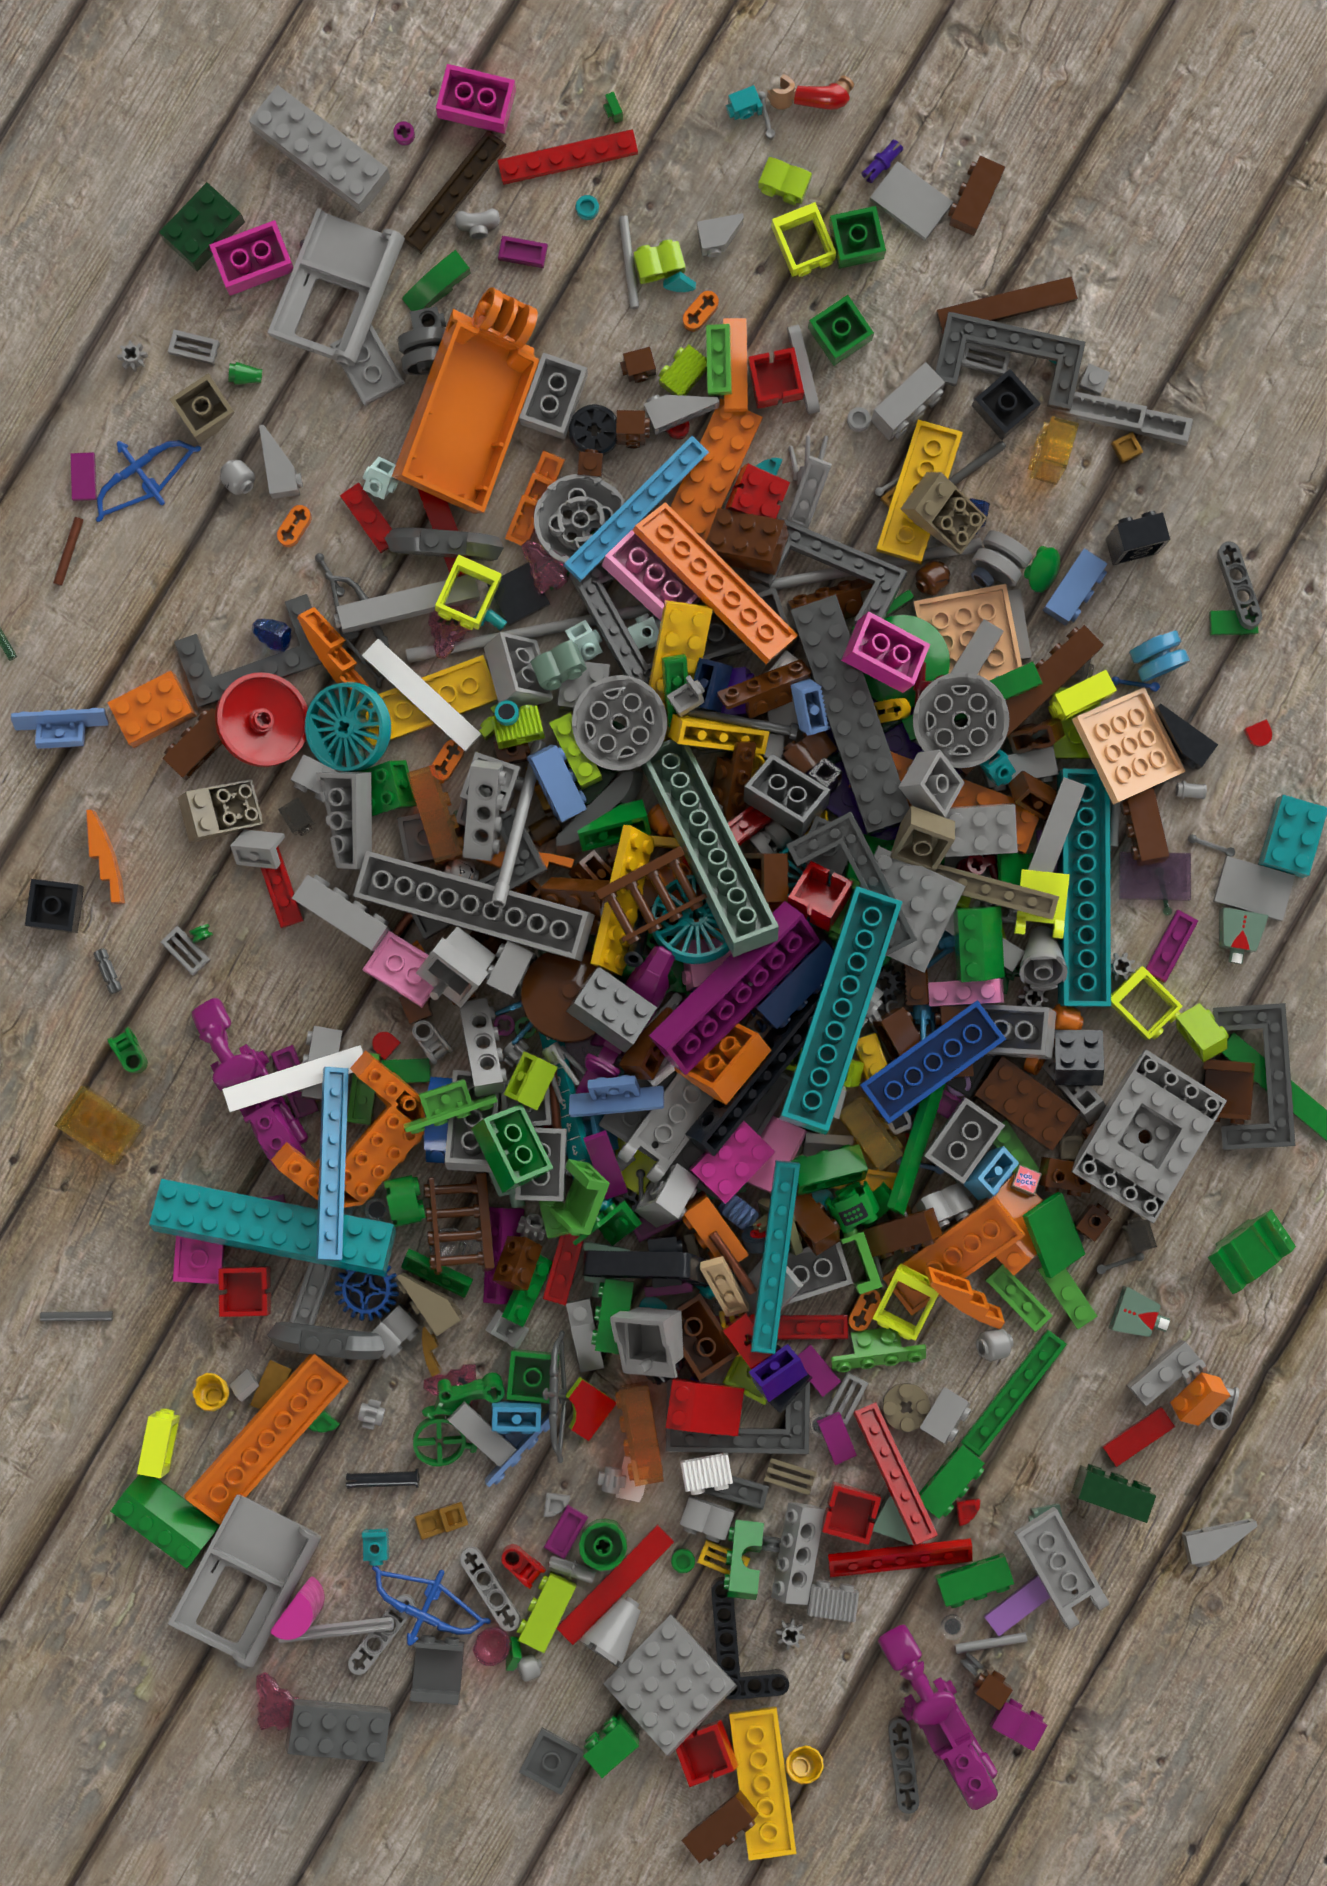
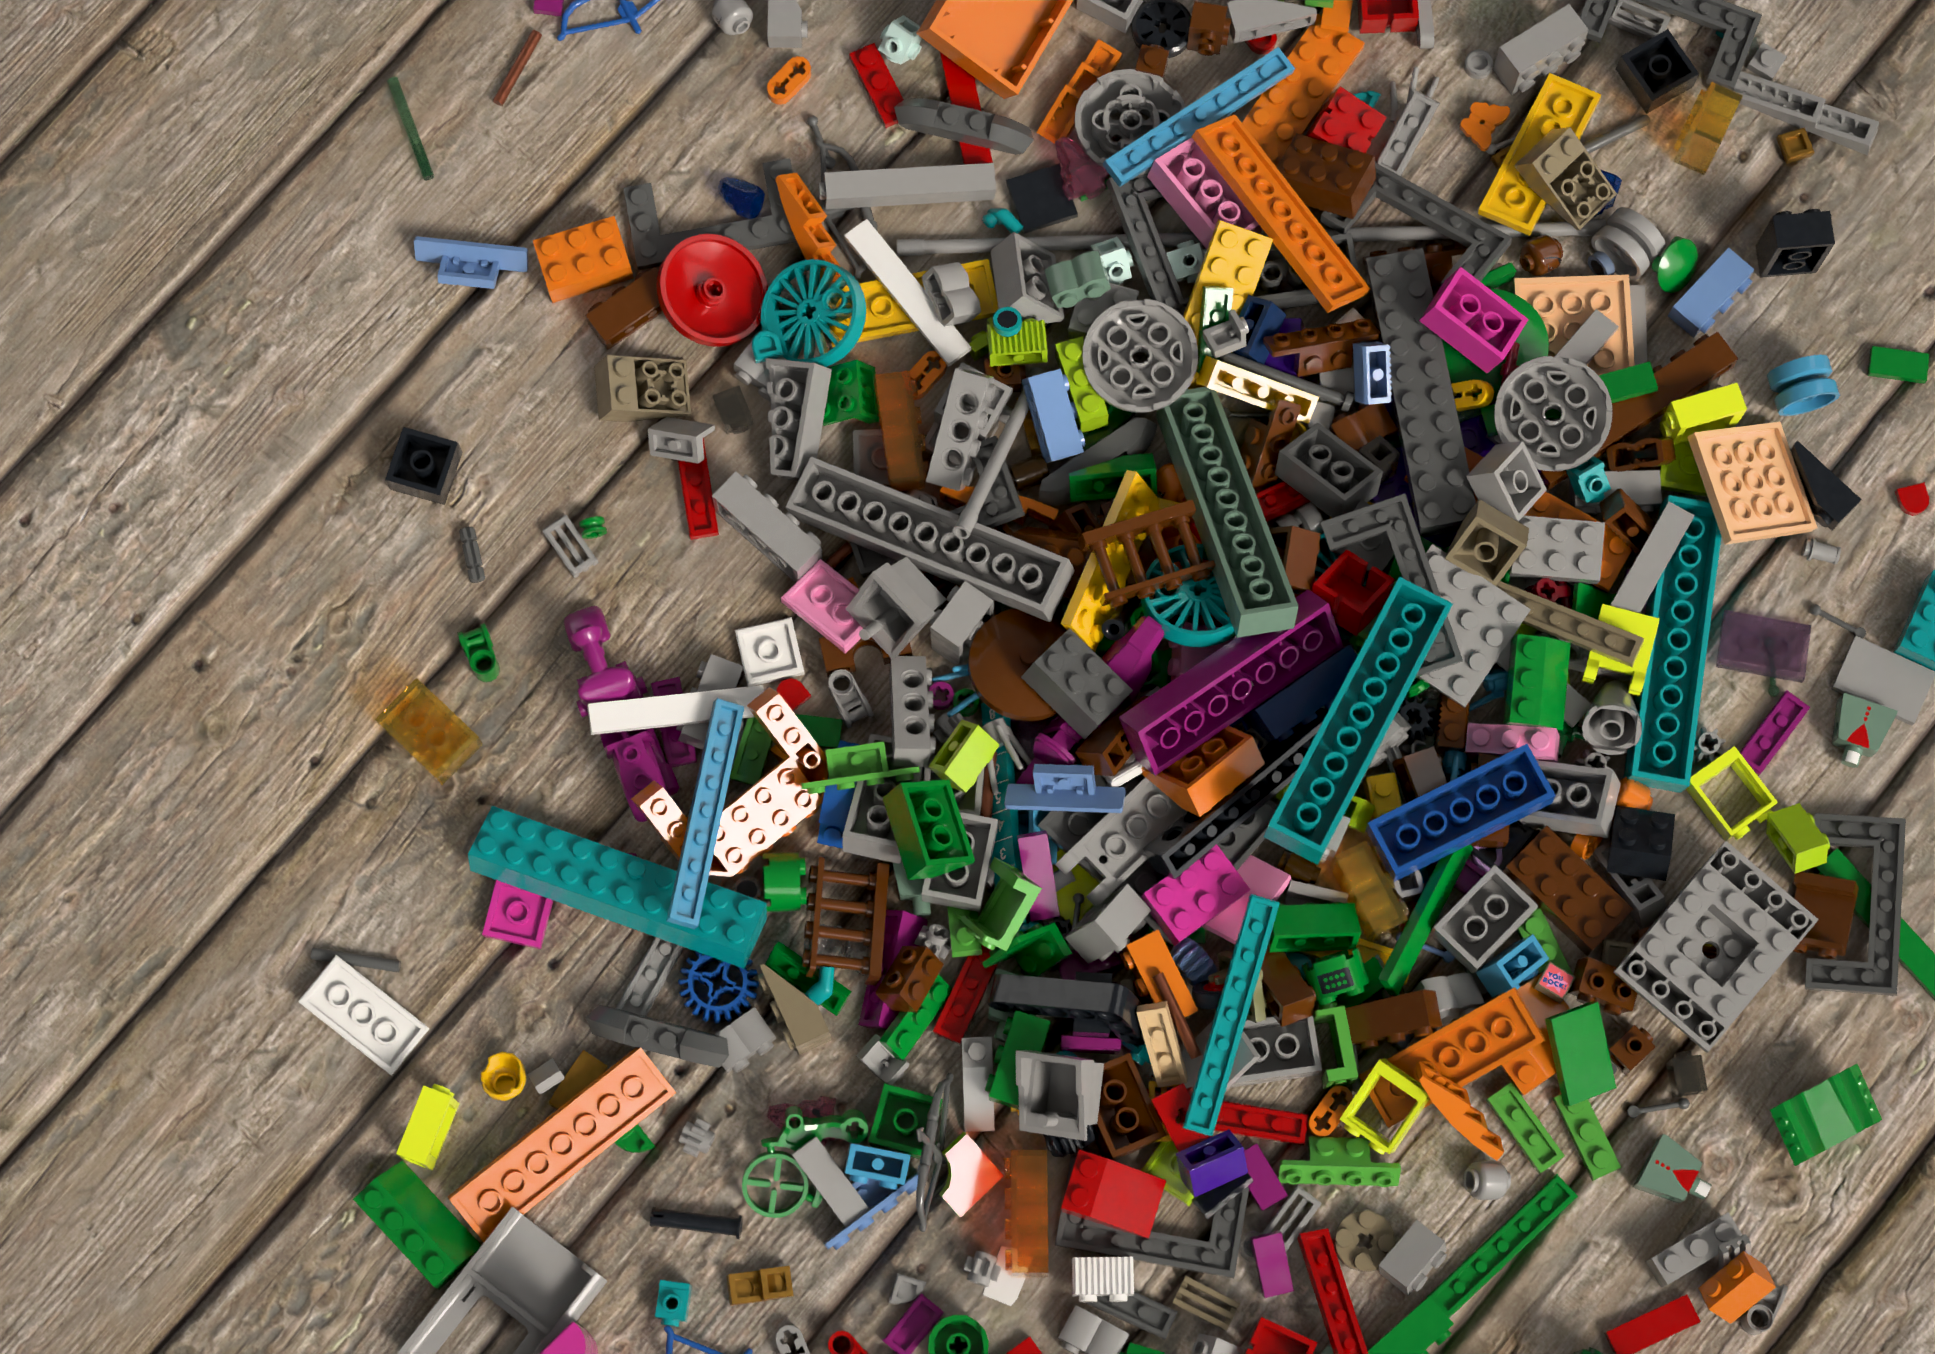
camera: 10 degrees right, 10 degrees down
orange slope [86,809,125,904] -> none
red piece [218,1266,271,1317] -> none
pearl gold slope [422,1326,442,1377] -> none
clear pink rock [428,605,472,659] -> none
neon yellow window [435,555,502,630] -> none
light grey bar [1110,802,1121,847] -> none
blue hinge [1111,676,1160,692] -> none
reddish brown brick [1120,788,1170,867] -> none
dark grey beam [1217,541,1262,630] -> none
none -> white tile [298,955,429,1076]
none -> white tile [735,617,805,687]
none -> teal tile [752,330,784,363]
none -> teal arm [805,966,835,1005]
none -> light grey brick [922,262,981,327]
none -> orange animal [1459,102,1510,151]

